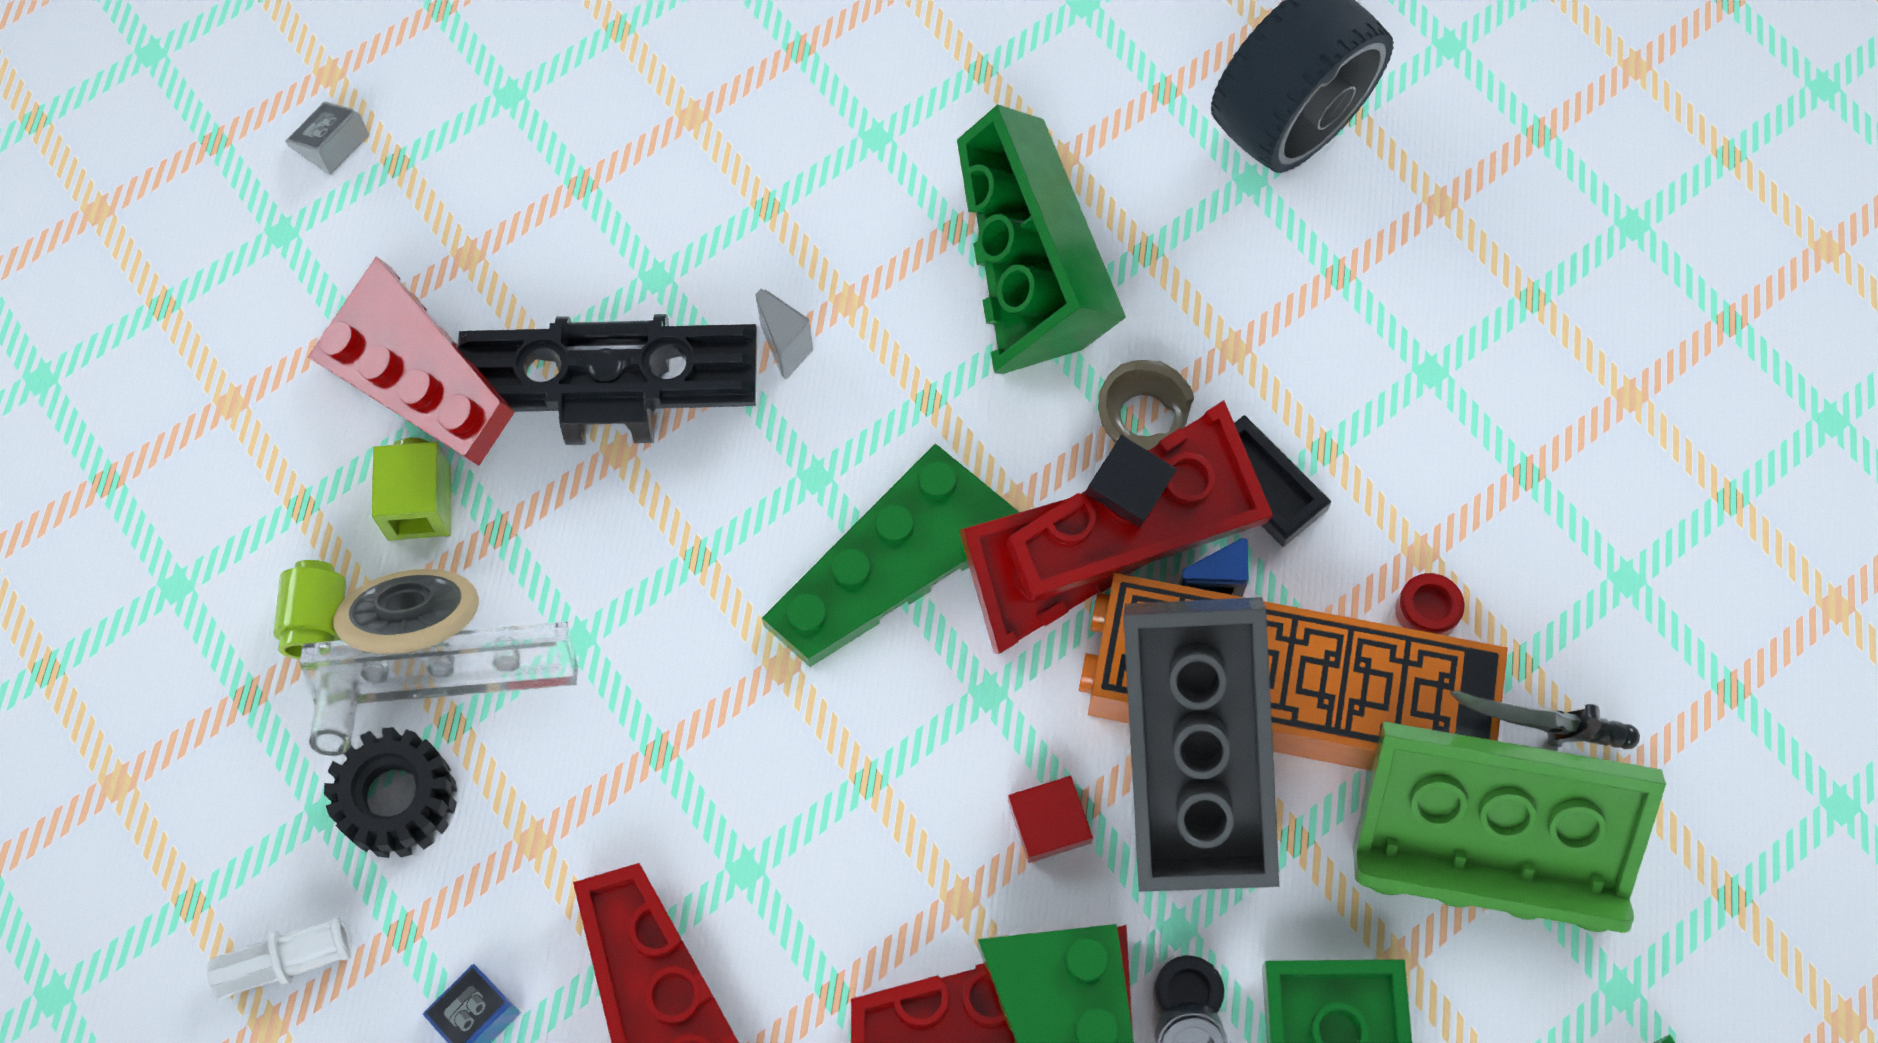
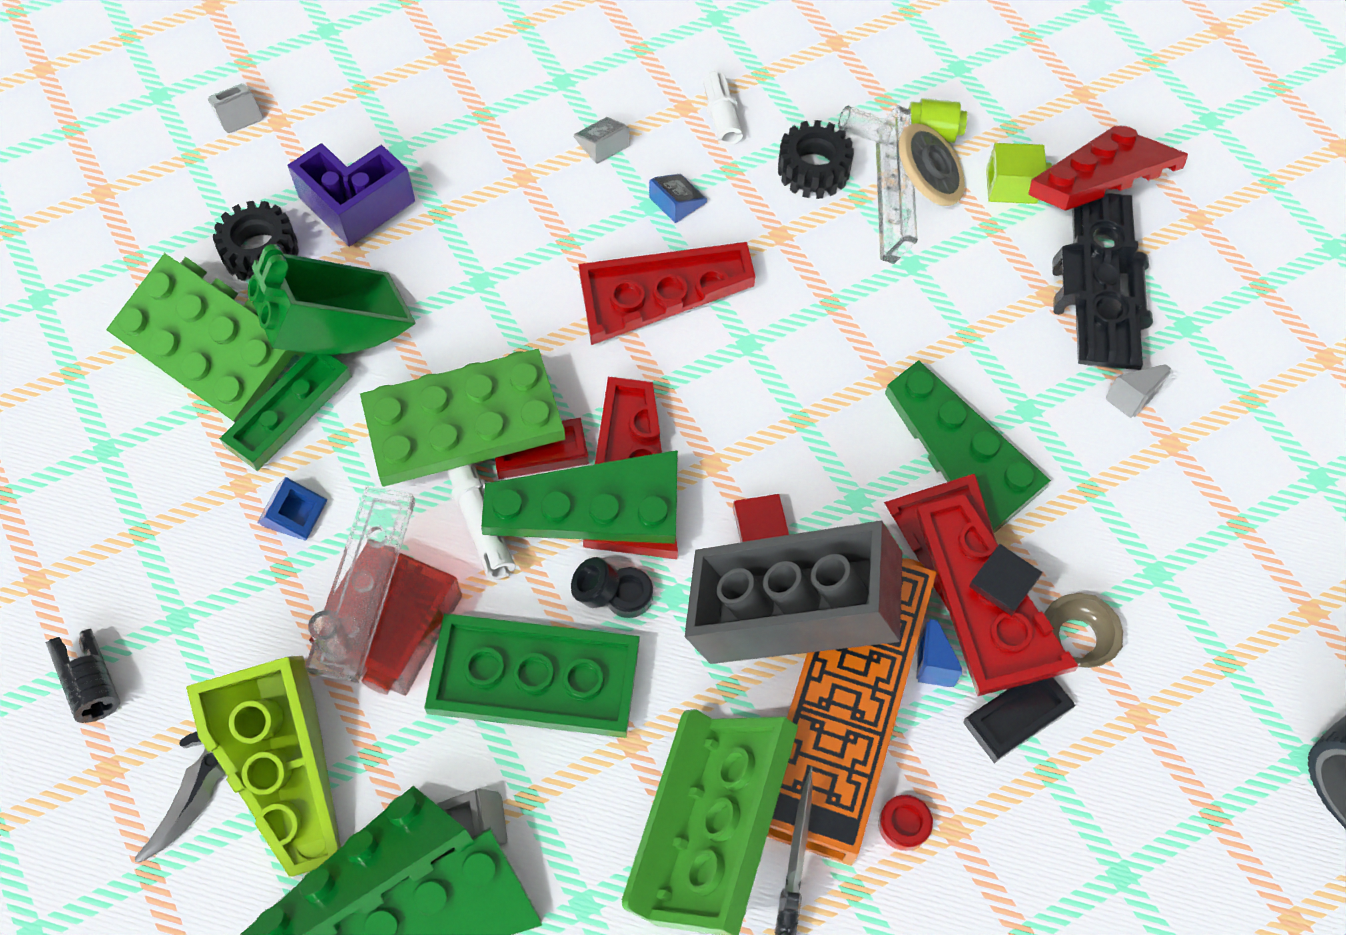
camera: 95 degrees right, 5 degrees down
light grey slope [285,101,369,175] -> none
green wedge [957,104,1126,374] -> none

